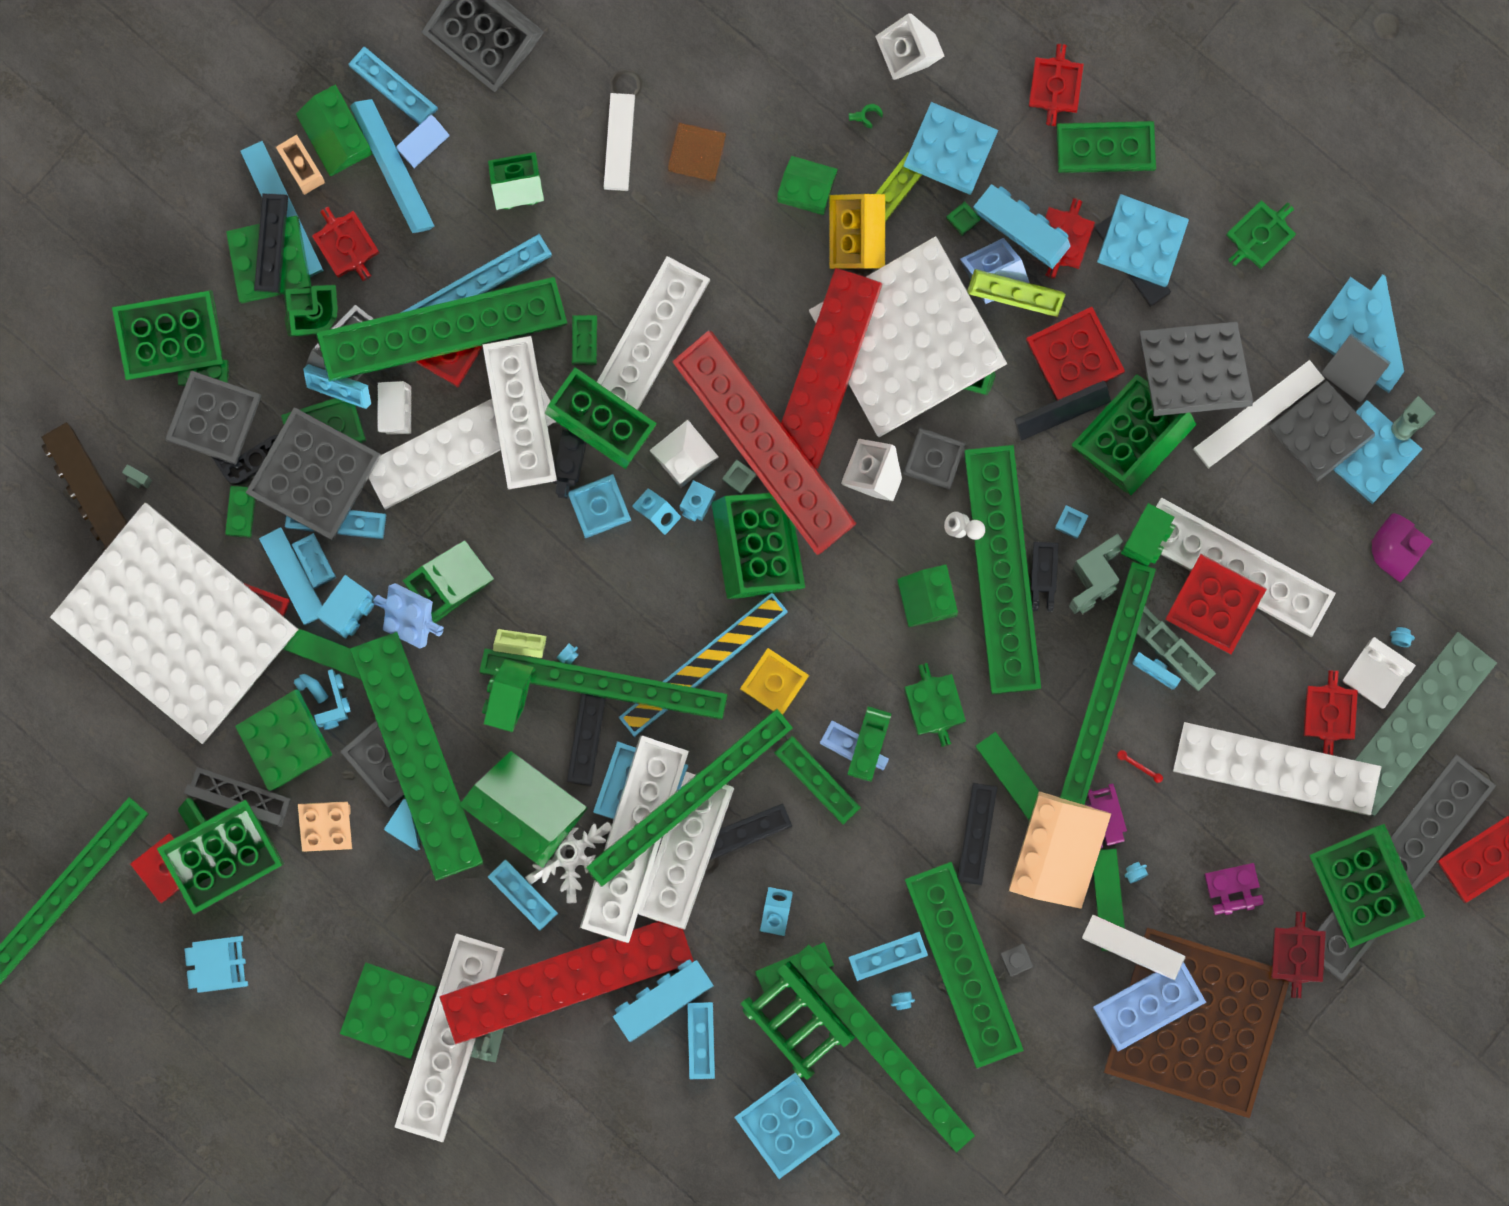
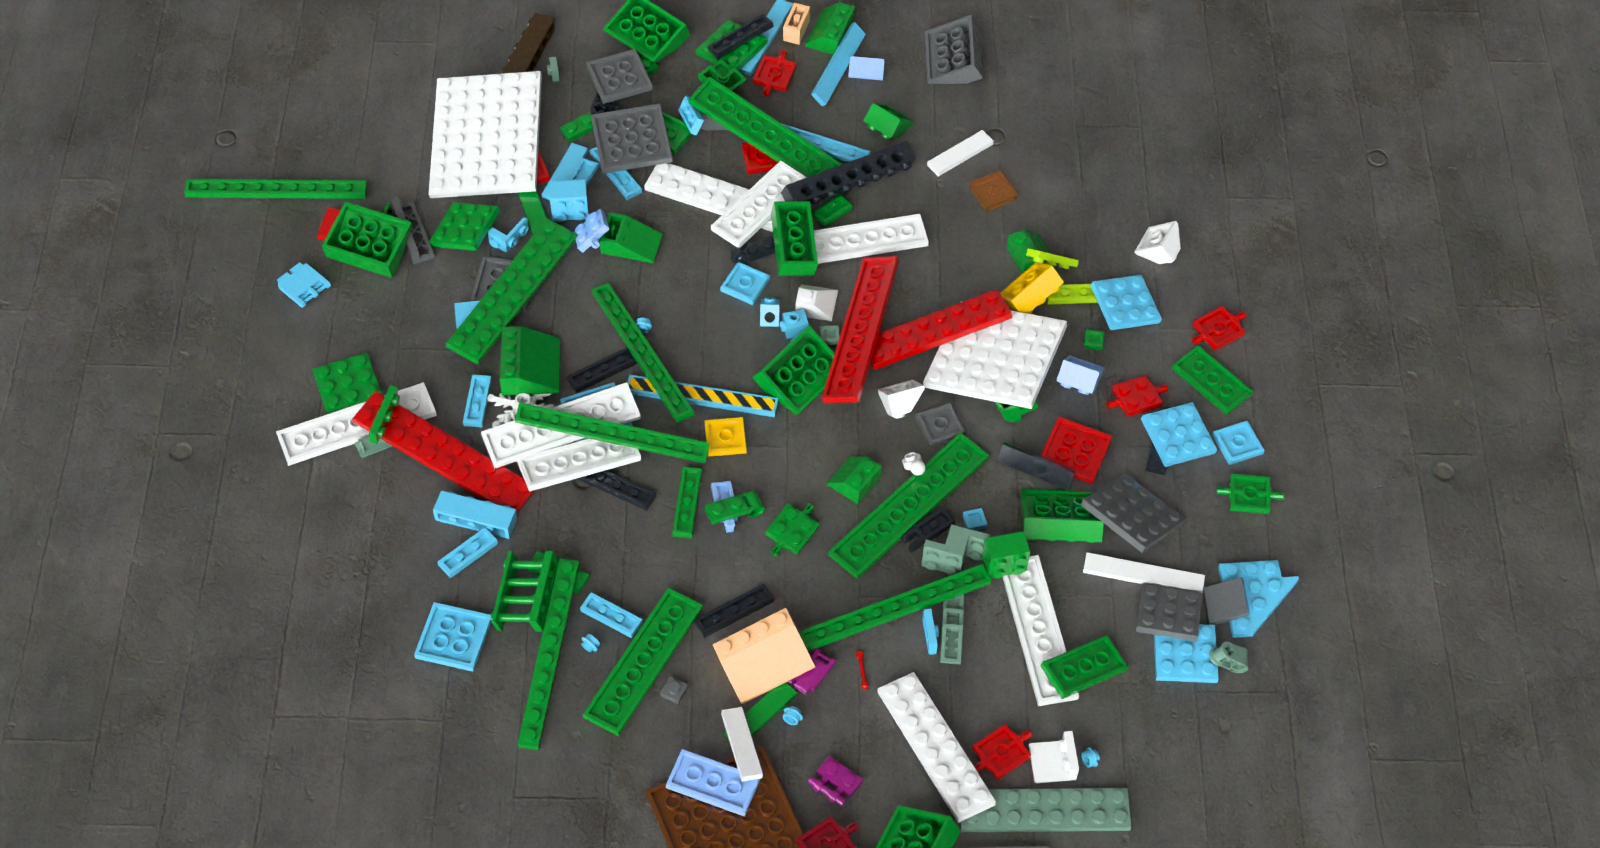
camera: 45 degrees right, 25 degrees down
medium azure arm [294,674,329,704] -> none
light nougat hinge [298,802,352,852] -> none
medium azure tile [348,47,438,125] -> none
white hinge [378,381,411,435] -> none
green brick [482,659,534,732] -> none
yellowish green plate [493,629,547,658] -> none
medium azure bracket [760,887,793,936] -> none
green piece [849,104,883,128] -> none
lime tile [967,269,1066,317] -> none
medium azure brick [974,184,1071,269] -> none
green tile [975,732,1039,821] -> none
red plate [1165,554,1267,654] -> none
magenta brick [1371,513,1433,583] -> none
none -> green plate [369,385,400,444]
none -> black brick [781,141,916,205]
none -> lime plate [1026,248,1079,269]
none -> green tile [1040,635,1129,699]
none -> medium azure tile [1212,421,1265,465]

